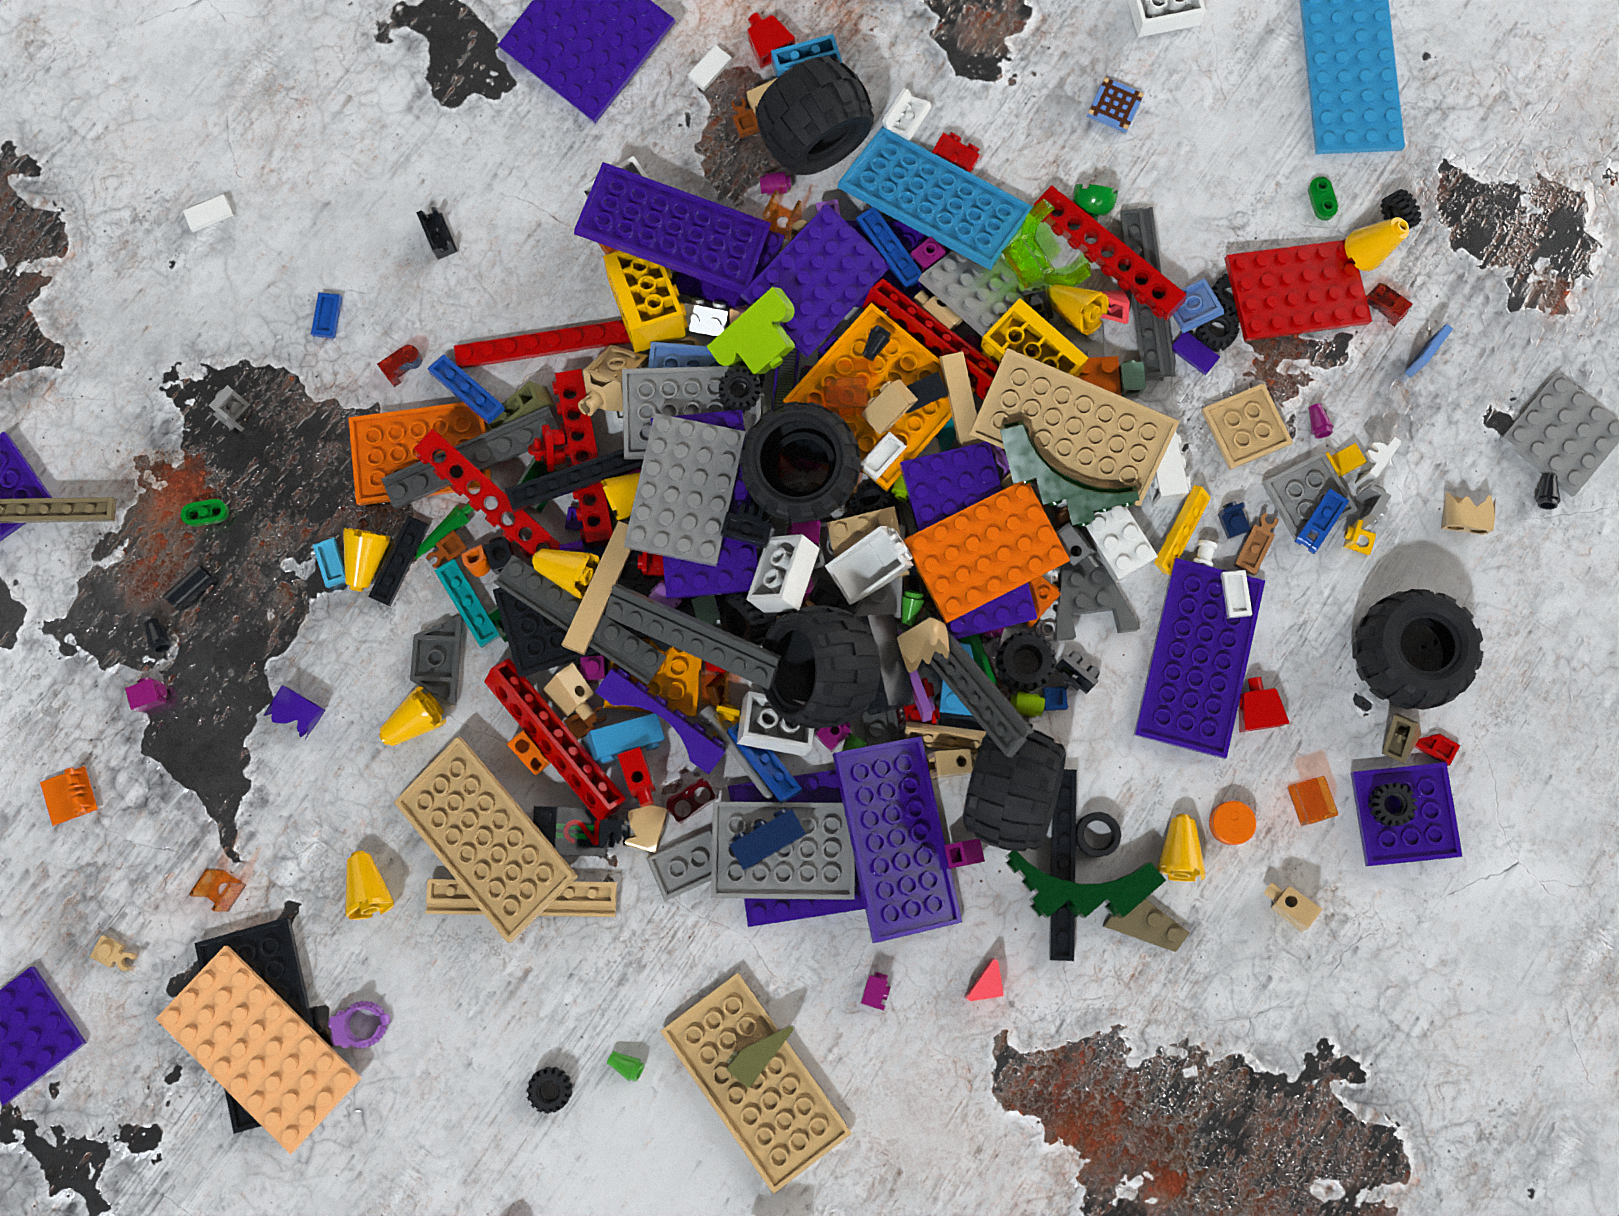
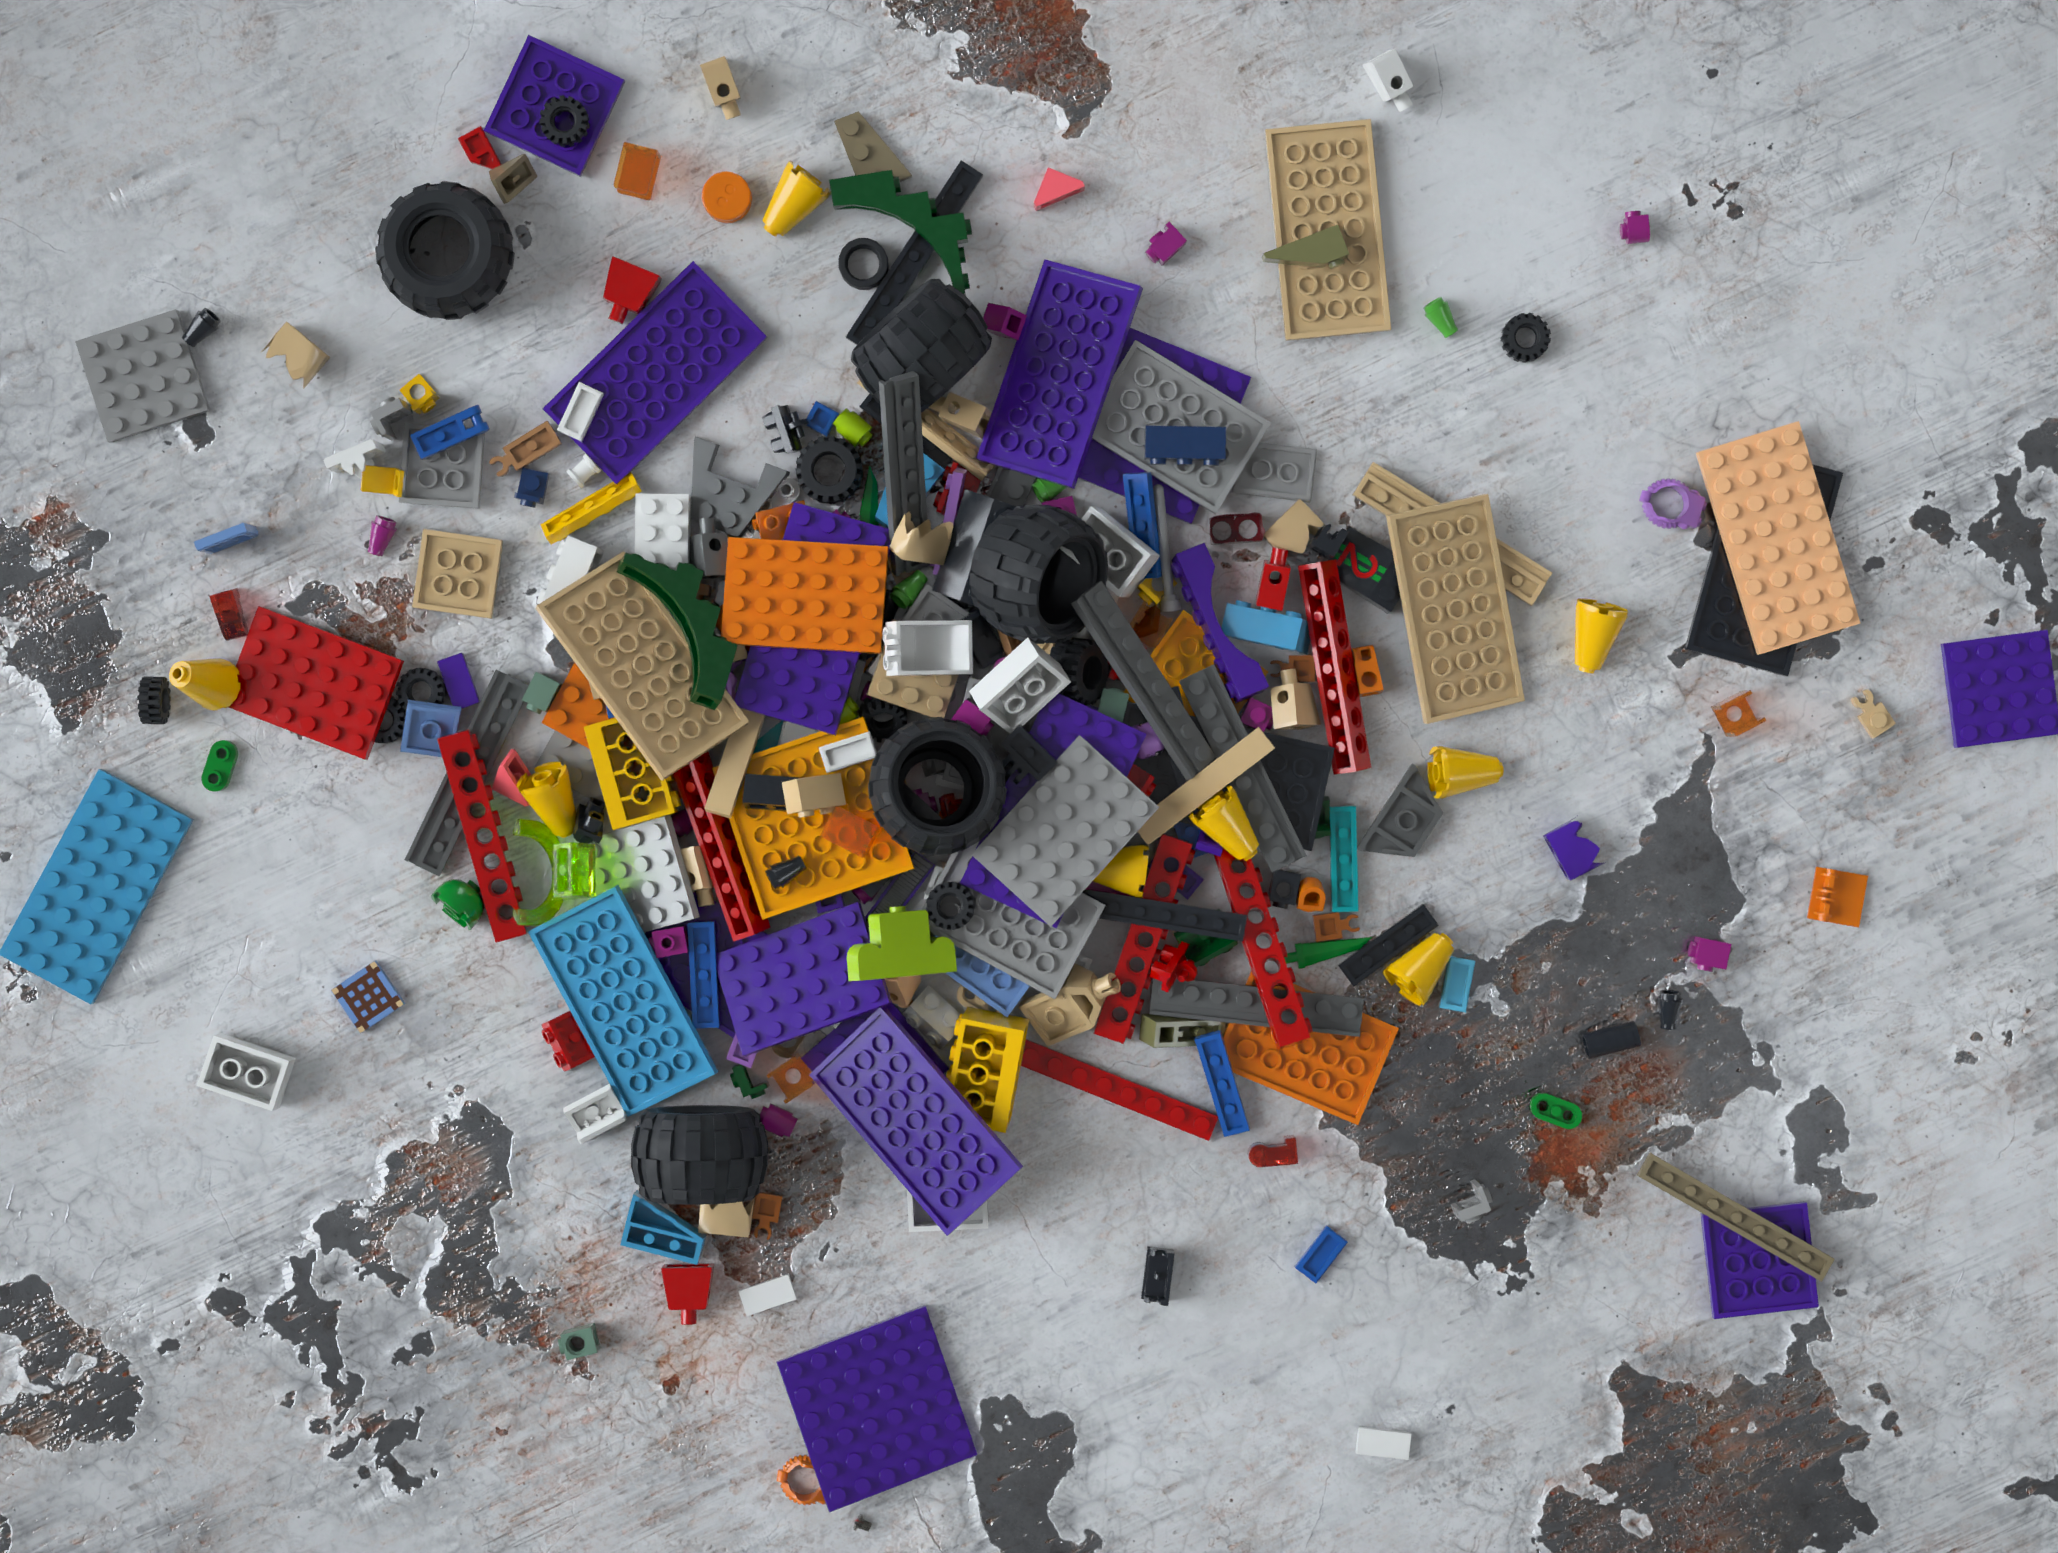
camera: 150 degrees left, 10 degrees up
none -> dark green bracket [730,1064,770,1099]

